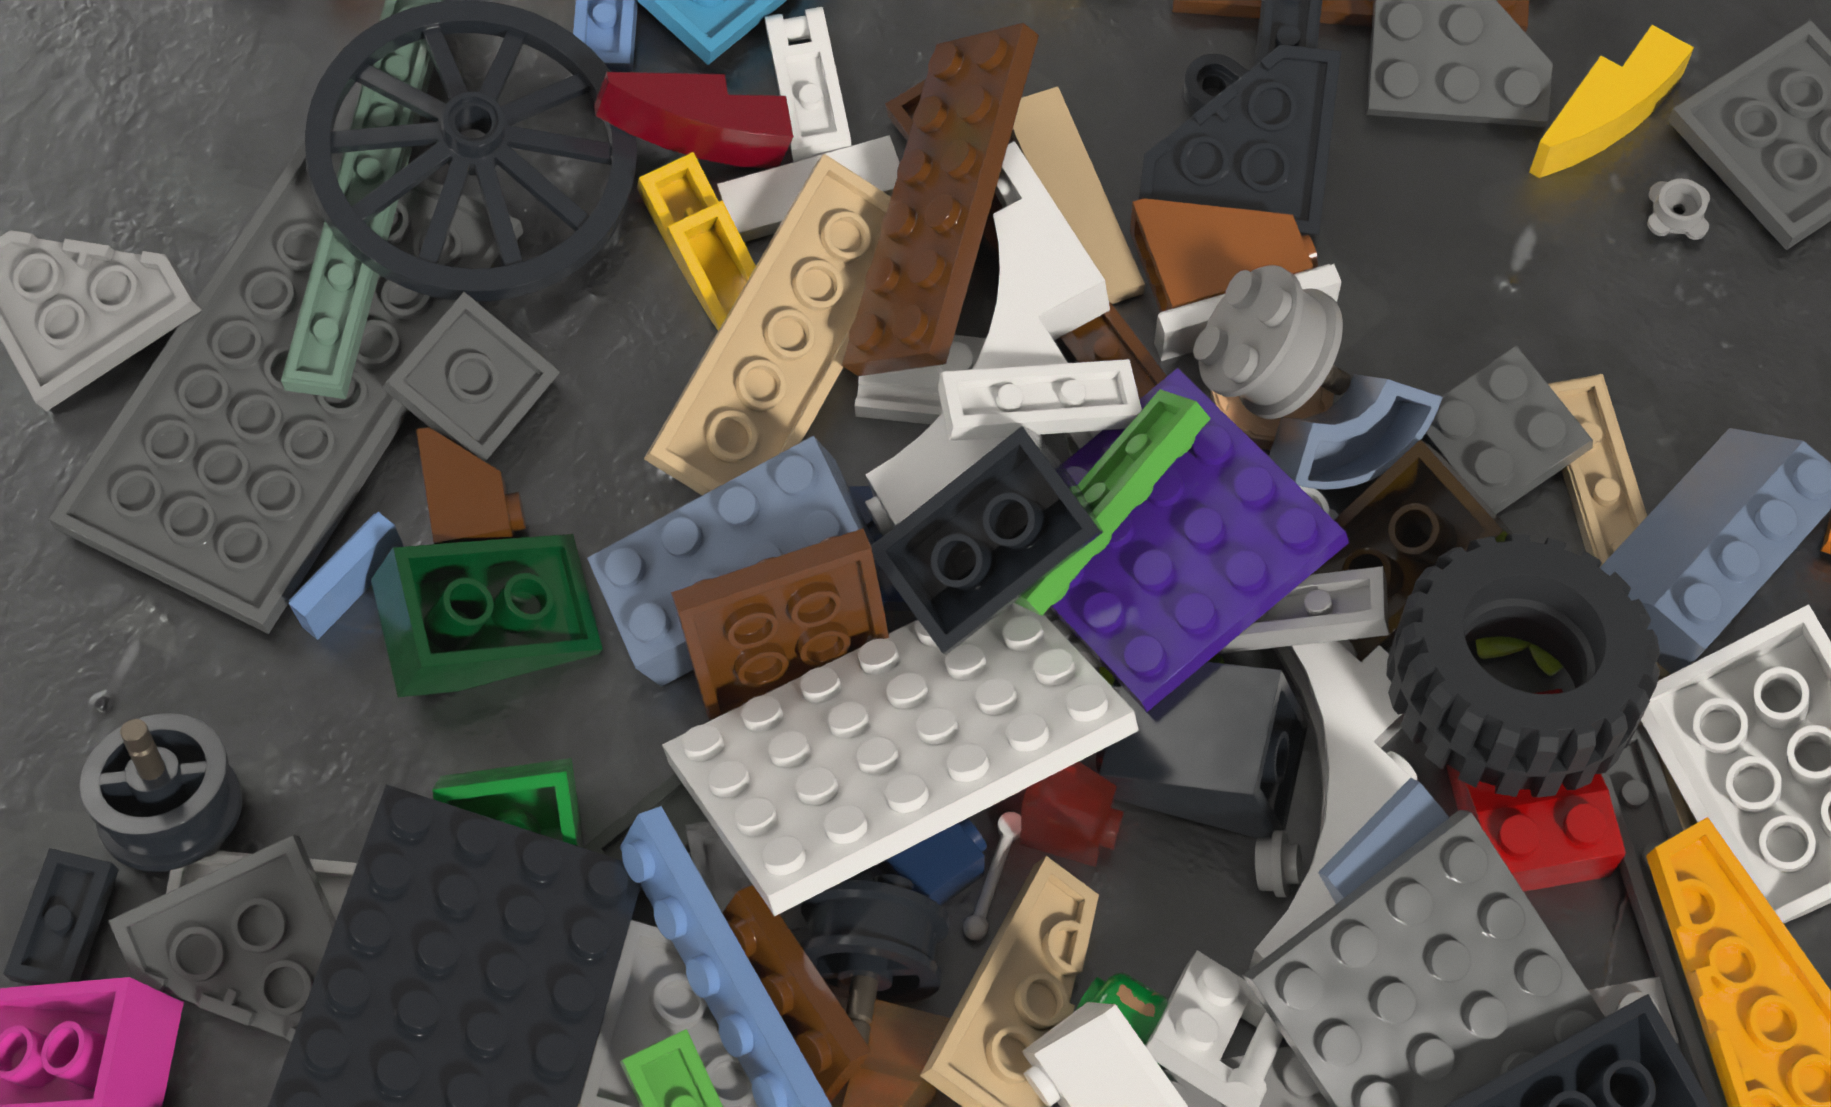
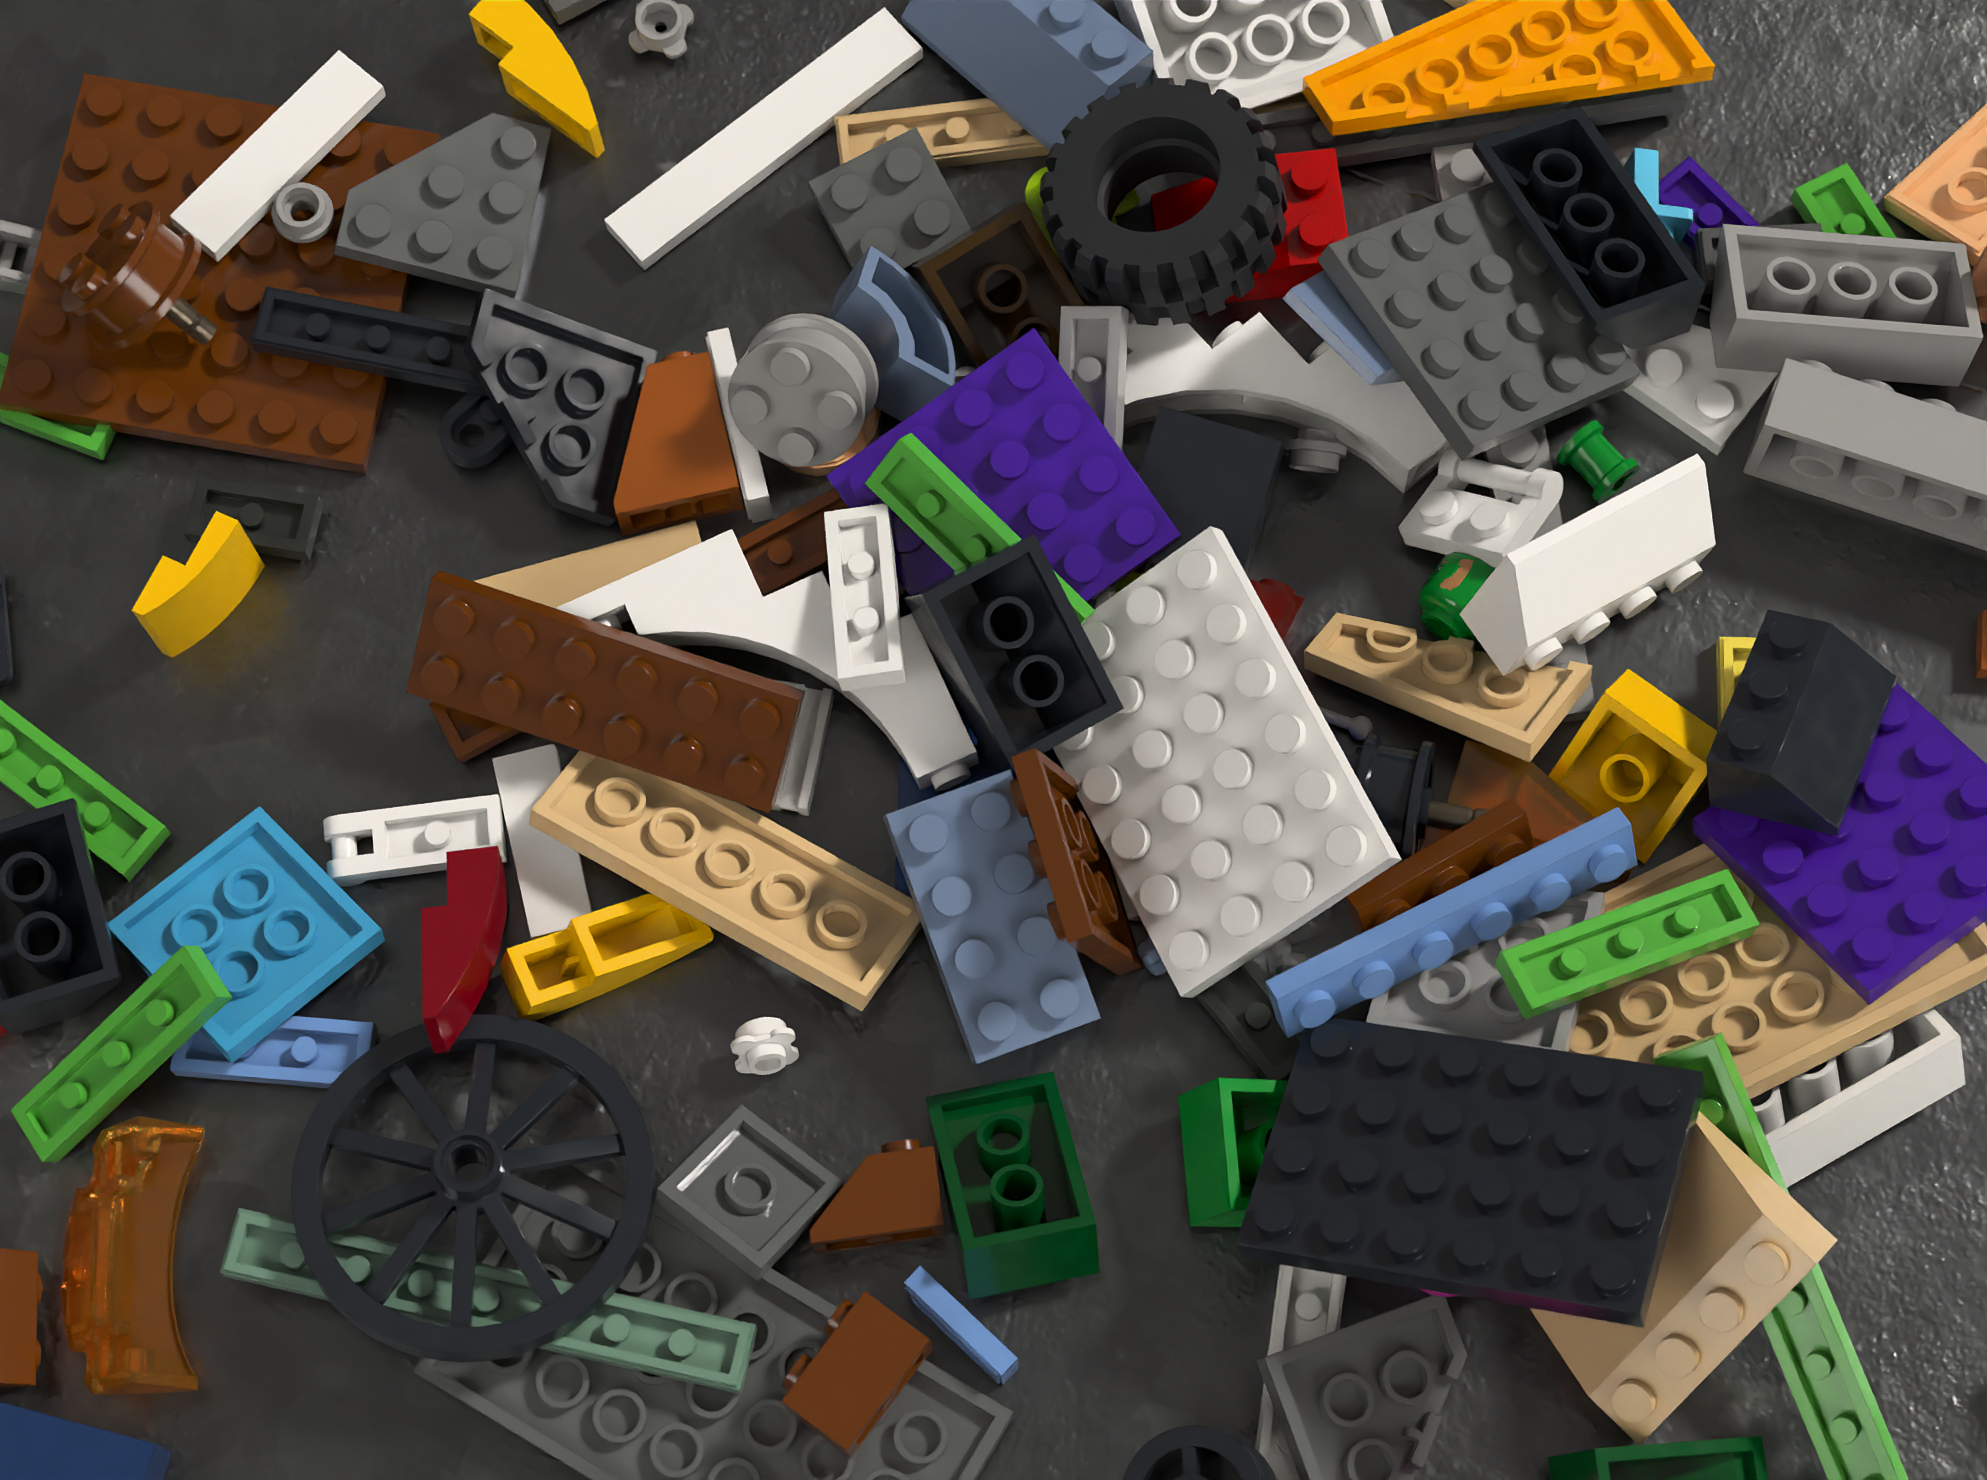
camera: 85 degrees left, 5 degrees up
none -> white tile [604,8,923,271]
none -> white plate [730,1017,799,1075]
none -> reddish brown brick [781,1291,933,1459]

